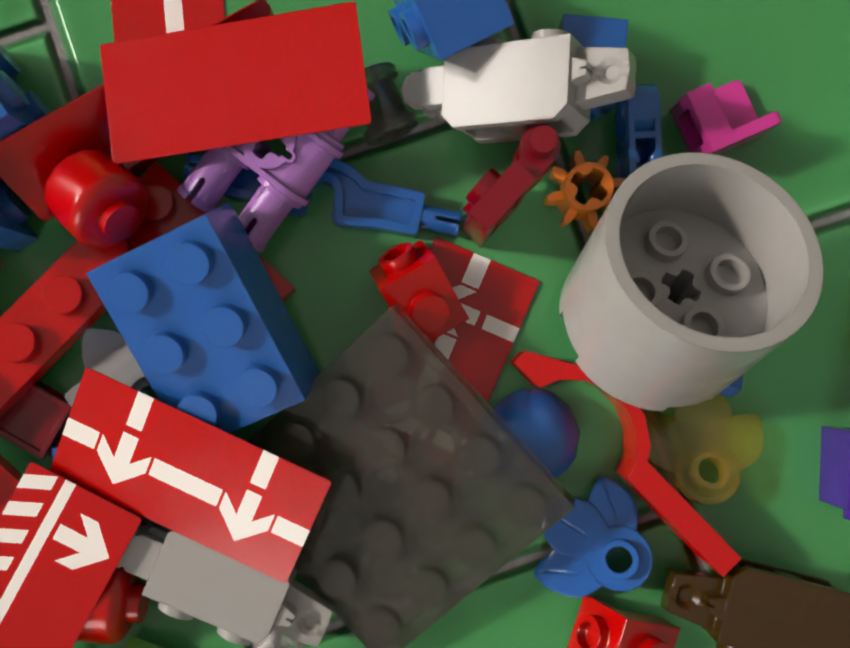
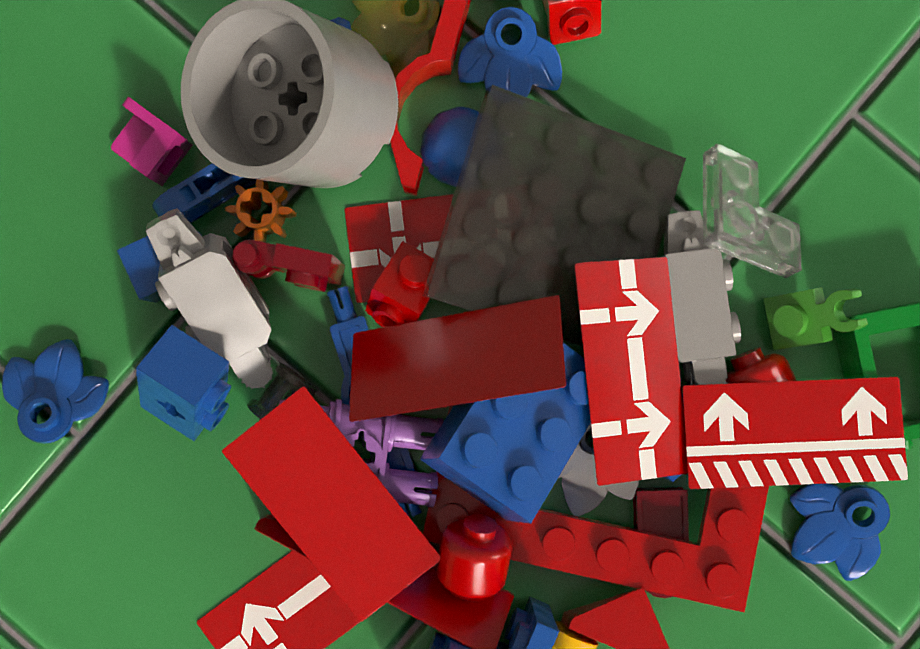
camera: 120 degrees left, 0 degrees up
none -> red sticker [349,295,566,422]

